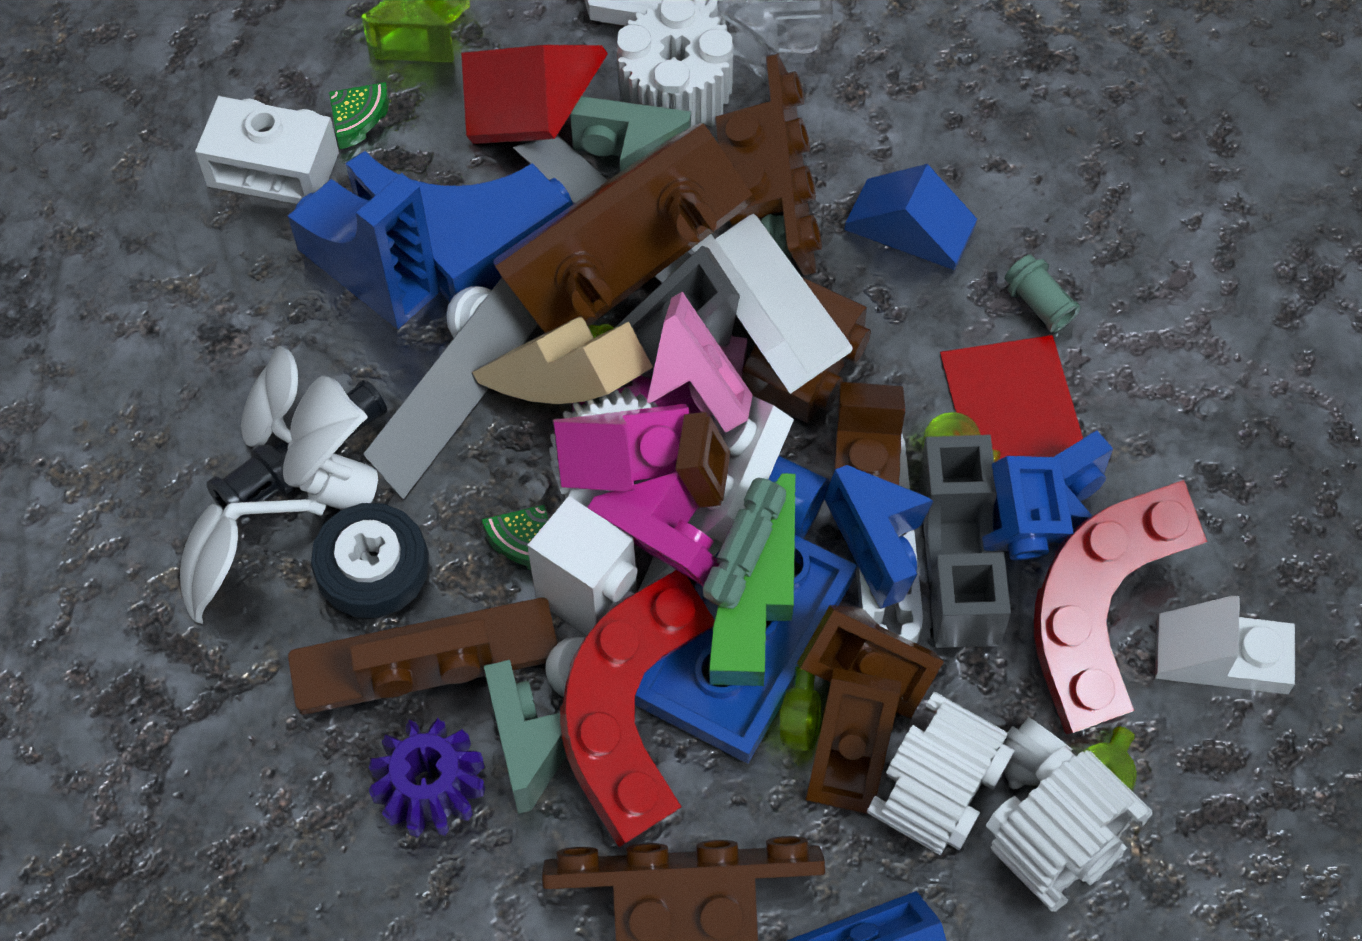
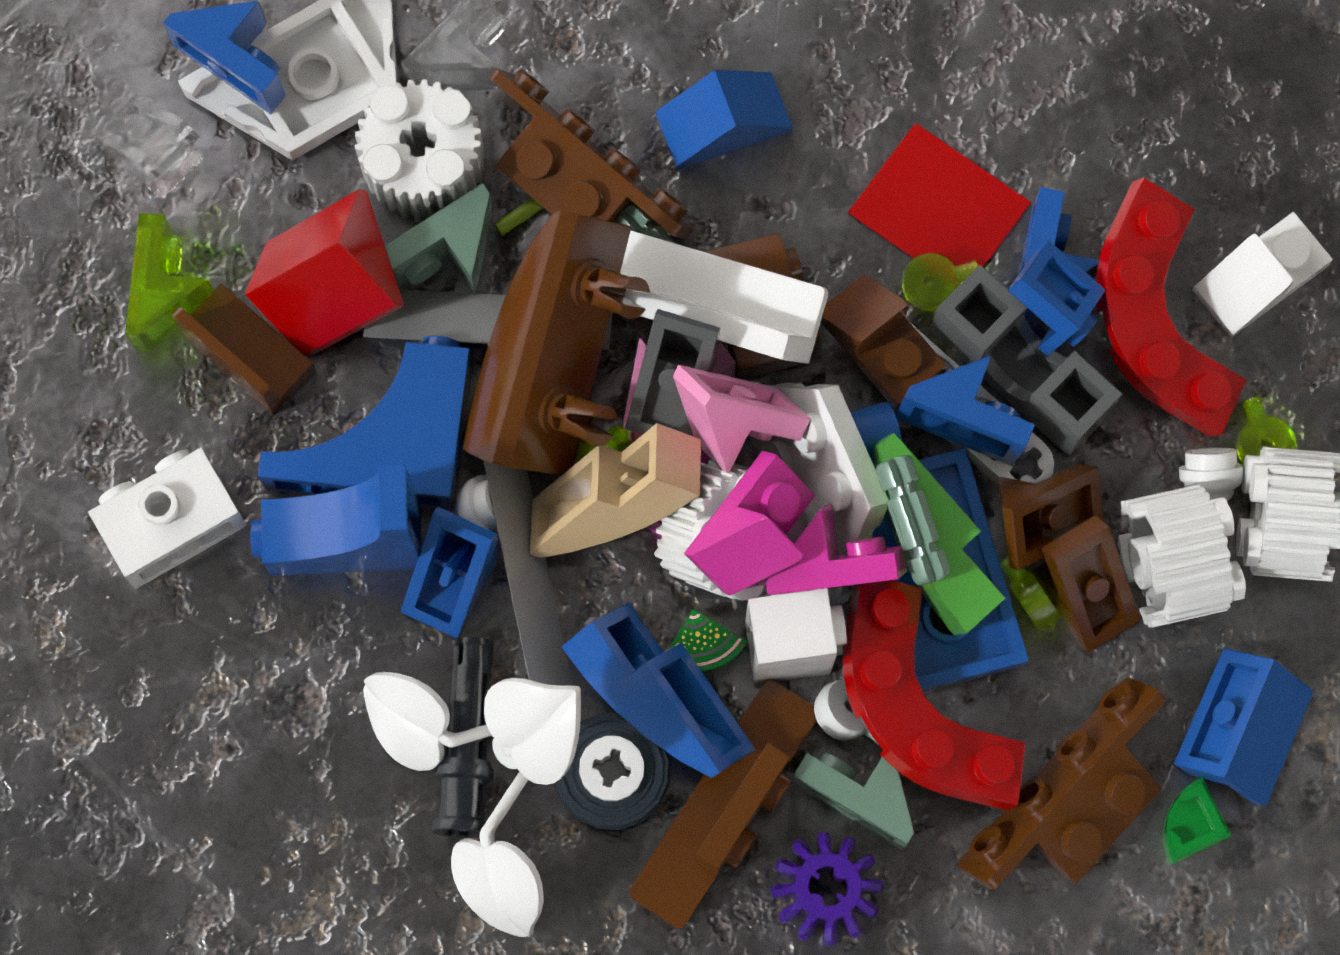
camera: 45 degrees left, 15 degrees up
green tile [329,82,389,150] -> none
reddish brown tile [675,412,731,508] -> none
sand green pin [1004,255,1081,333] -> none
none -> reddish brown panel [171,283,316,415]
none -> blue slope [400,507,502,638]
none -> blue slope [561,602,756,778]

